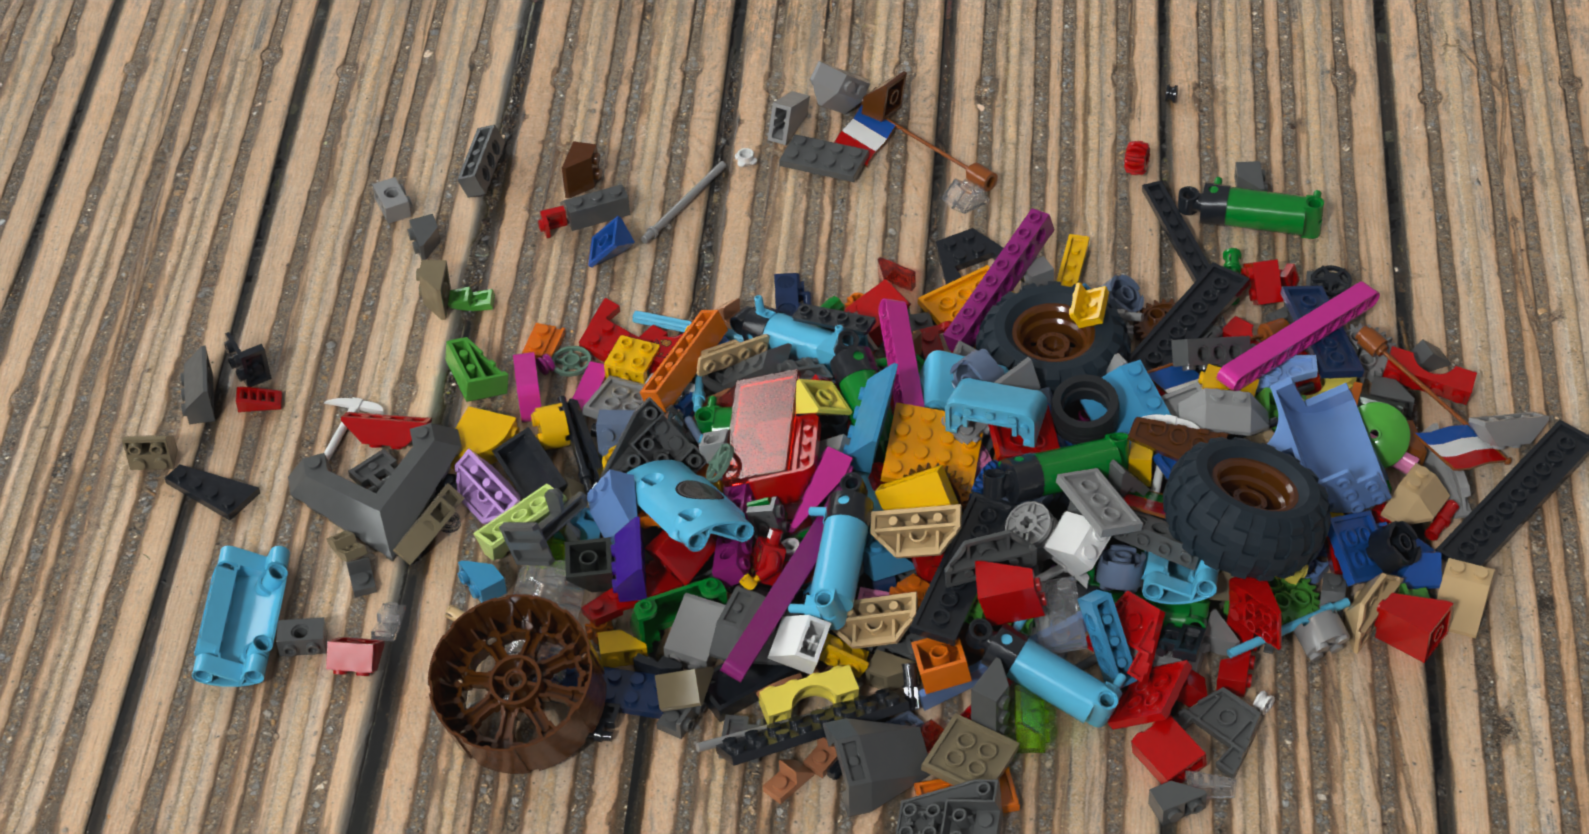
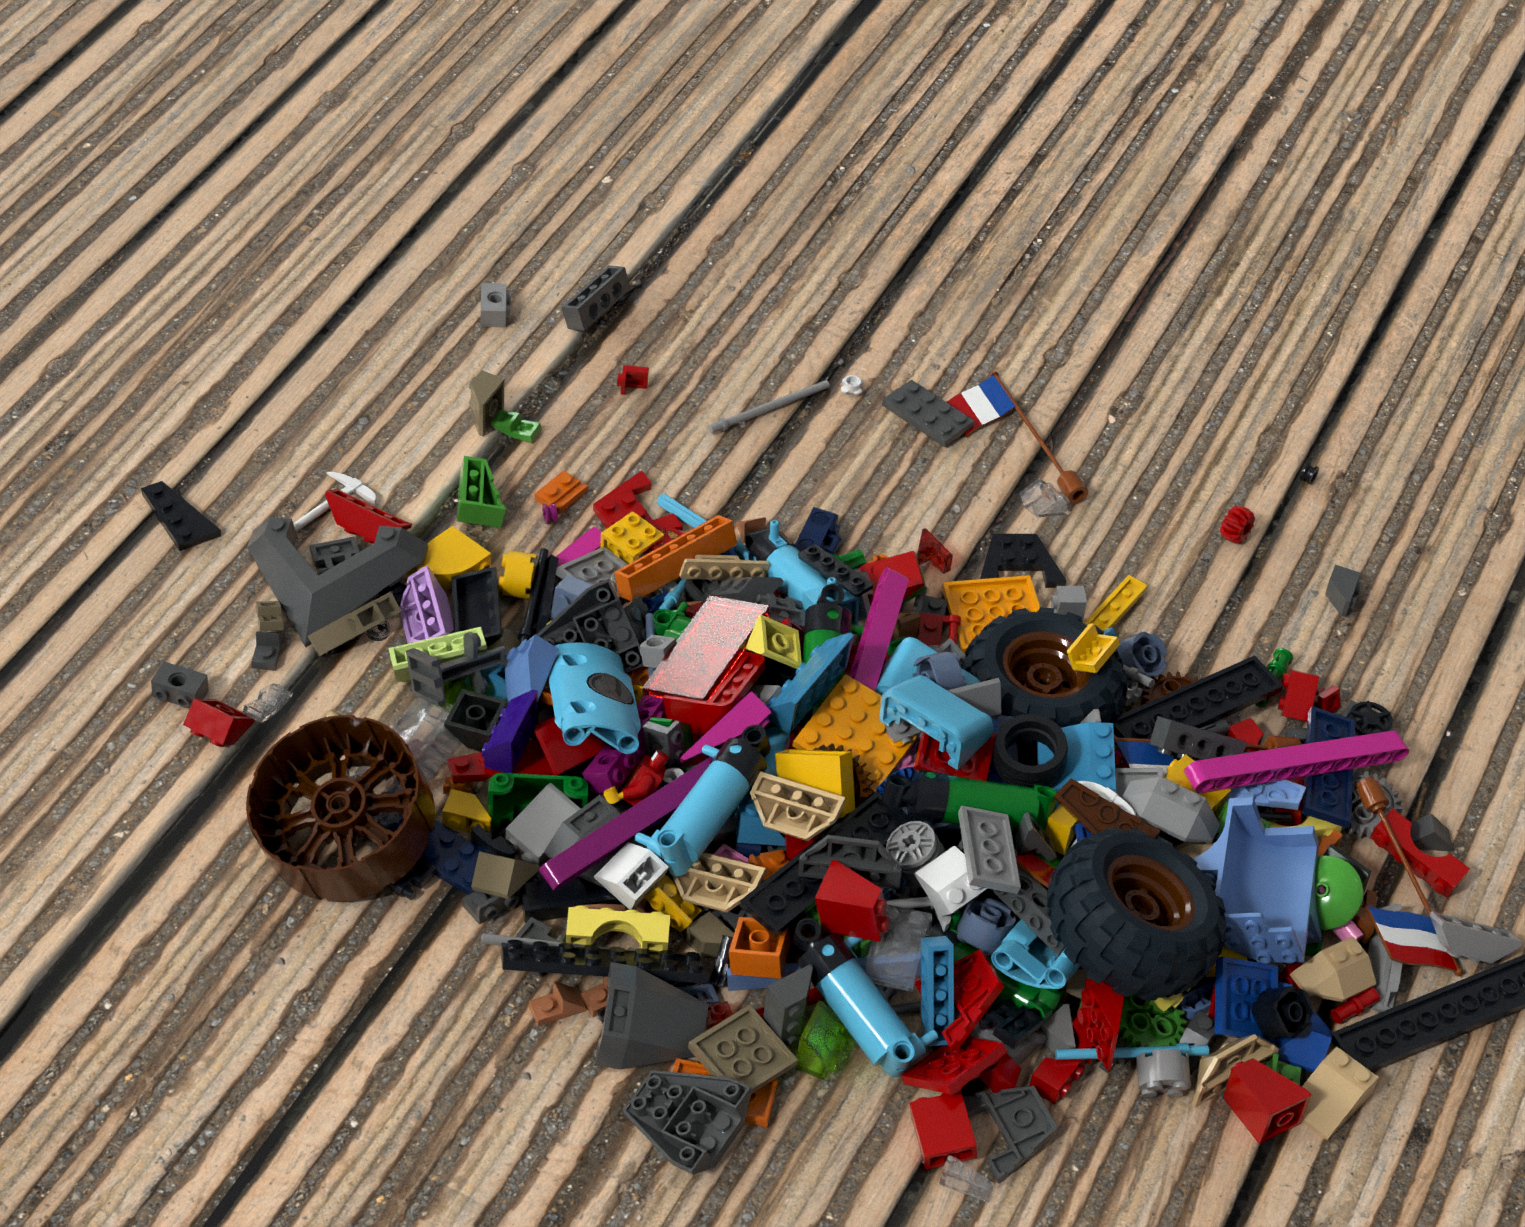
camera: 15 degrees right, 0 degrees up
dark tan slope [122,435,178,470] -> none
dark grey slope [180,345,215,425] -> none
medium azure panel [192,546,290,687] -> none
black bracket [224,332,272,387] -> none
red slope [236,386,283,412] -> none
dark grey slope [407,214,440,260] -> none
dark azure slope [457,560,507,603] -> none
dark pink beam [513,352,542,423] -> none
sand green wheel [552,346,591,377] -> none
dark grey slope [560,184,630,231] -> none
reddish brown slope [562,141,602,198] -> none
blue slope [588,216,635,268] -> none
sand green wheel [706,443,734,483] -> none
light grey slope [768,91,810,145] -> none
light grey wedge [810,61,870,114] -> none
reddish brown slope [861,71,907,122] -> none
magenta brick [943,208,1055,351] -> none
black plate [1142,180,1210,283] -> none
dark grey slope [1148,781,1207,826] -> none
green piece [1178,177,1324,239] -> none
white bush [1253,691,1275,715] -> none
dark grey slope [1369,376,1414,417] -> none

